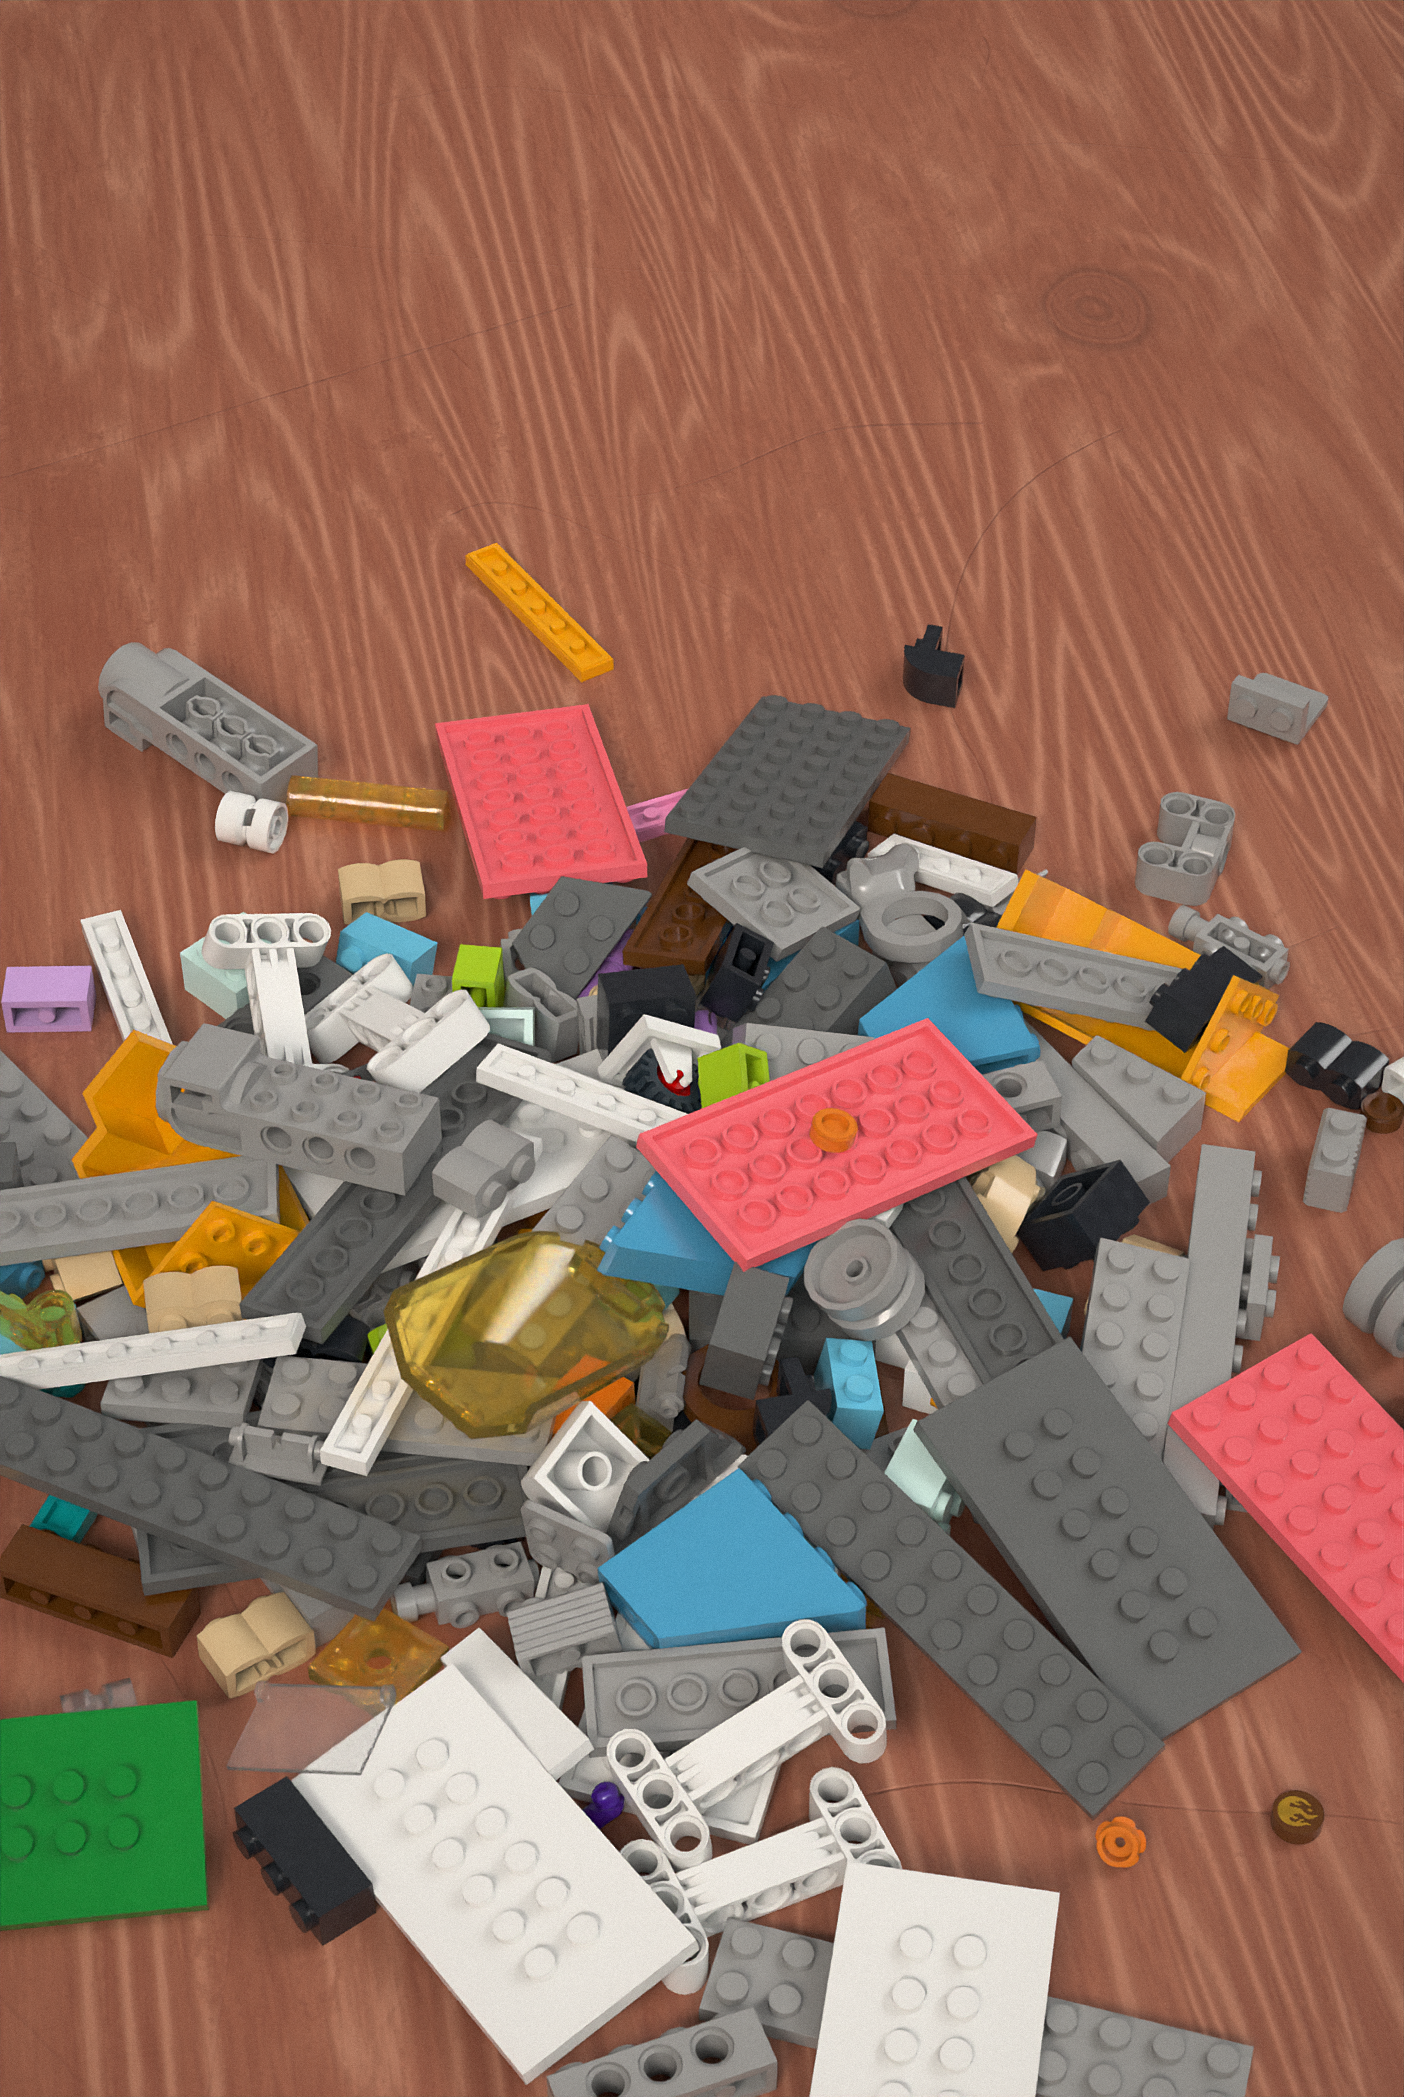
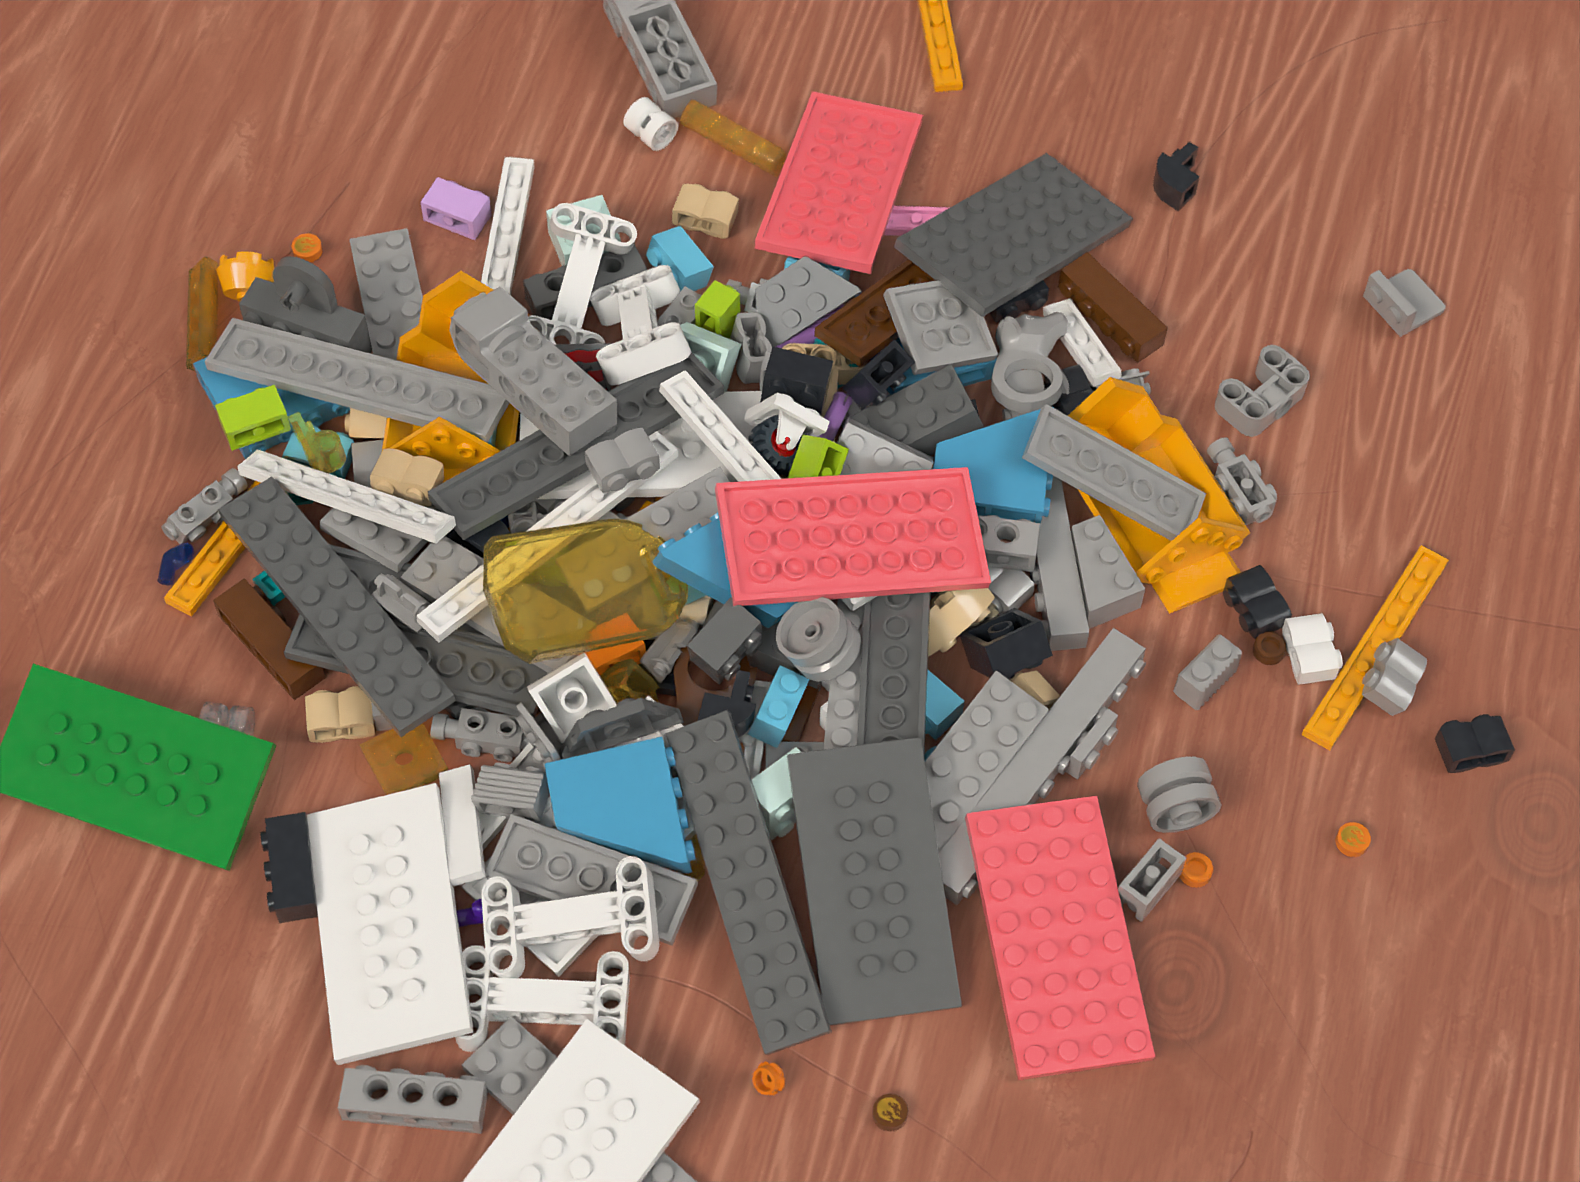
camera: 25 degrees right, 15 degrees up
clear piece [226,1681,396,1776] -> none
orange tile [809,1108,858,1153] -> none
black brick [1145,946,1263,1053] -> none

